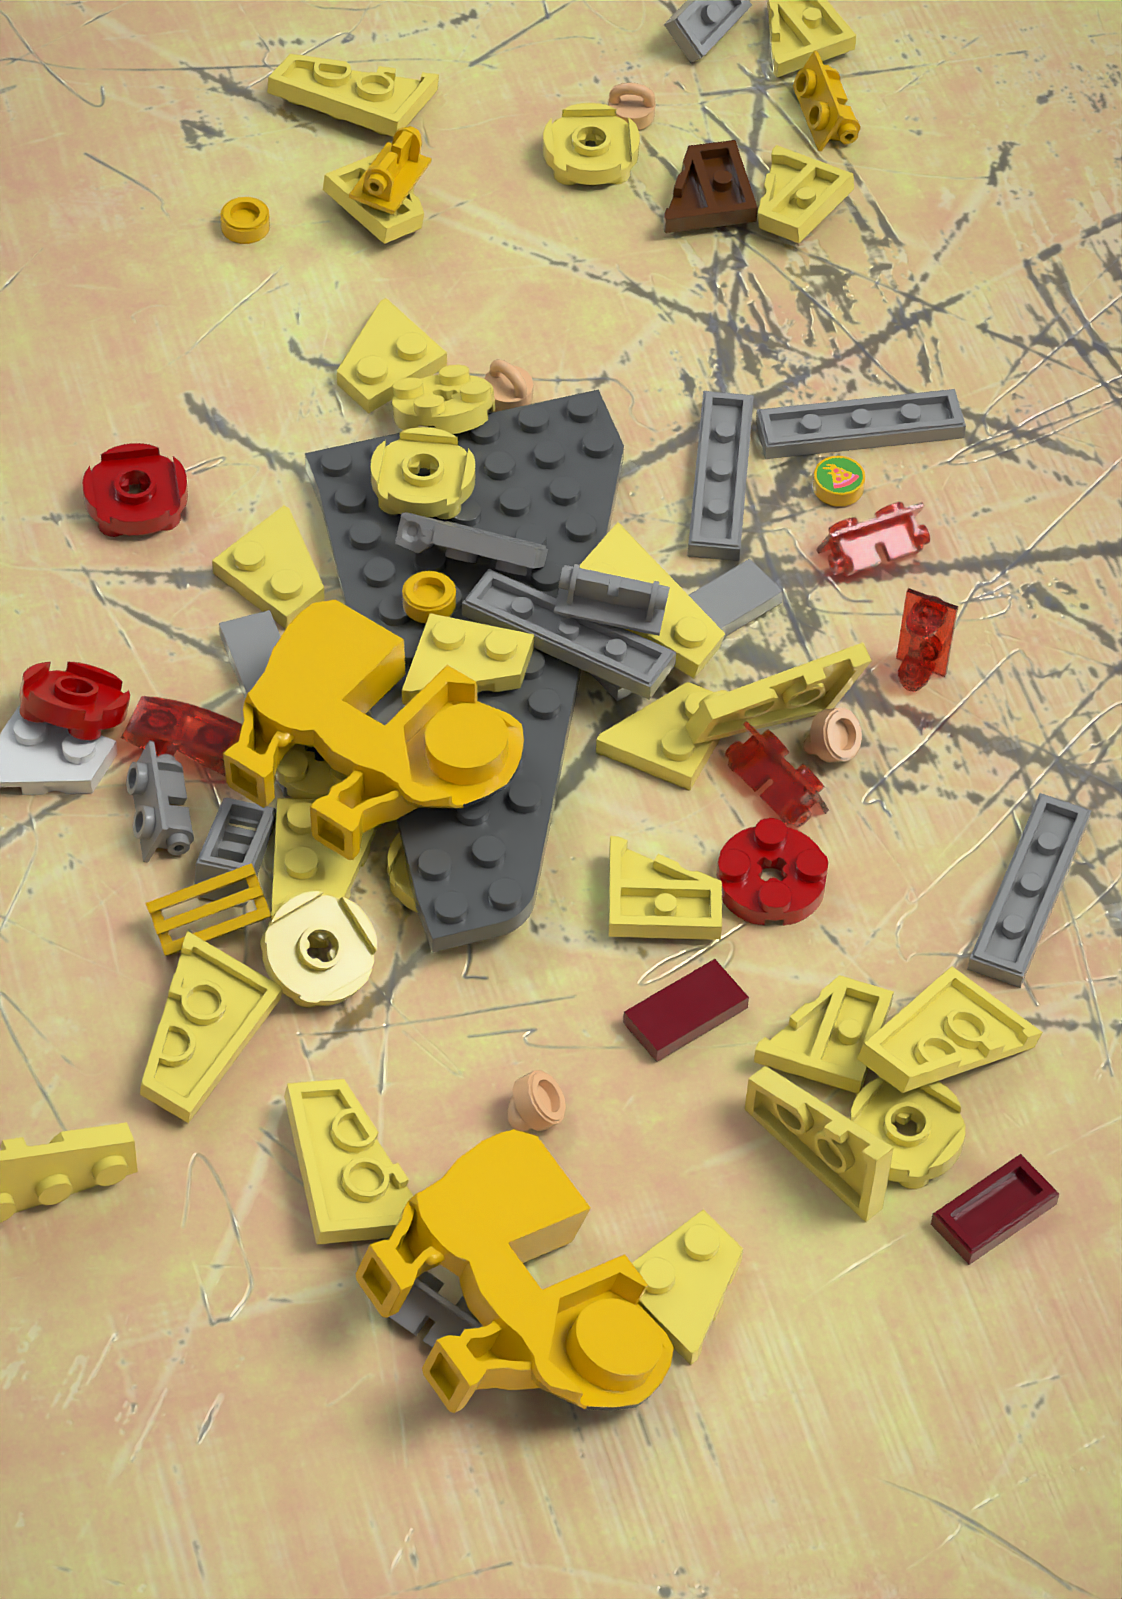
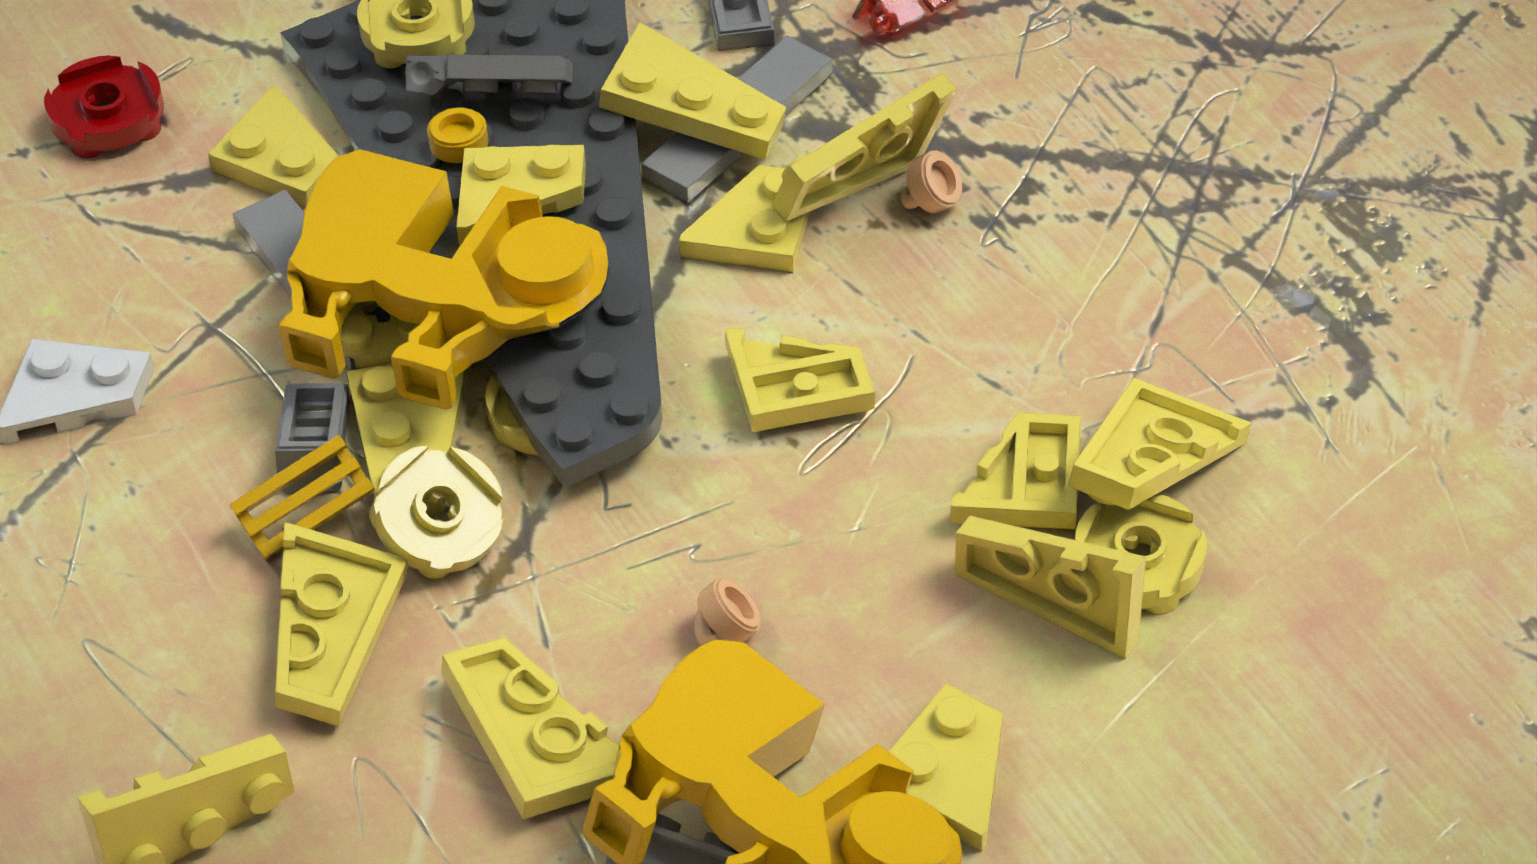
camera: 10 degrees left, 5 degrees down
red plate [19,662,131,740] -> none
clear red slope [121,696,243,776] -> none
light grey hinge [126,741,194,862] -> none
light grey tile [462,569,676,700] -> none
light grey hinge [554,564,670,636] -> none
dark red tile [623,959,749,1062] -> none
red plate [716,818,829,926] -> none
clear red hinge [725,721,829,828] -> none
clear red hinge [896,588,959,692] -> none
dark red tile [931,1154,1059,1265] -> none
light grey tile [967,793,1092,988] -> none

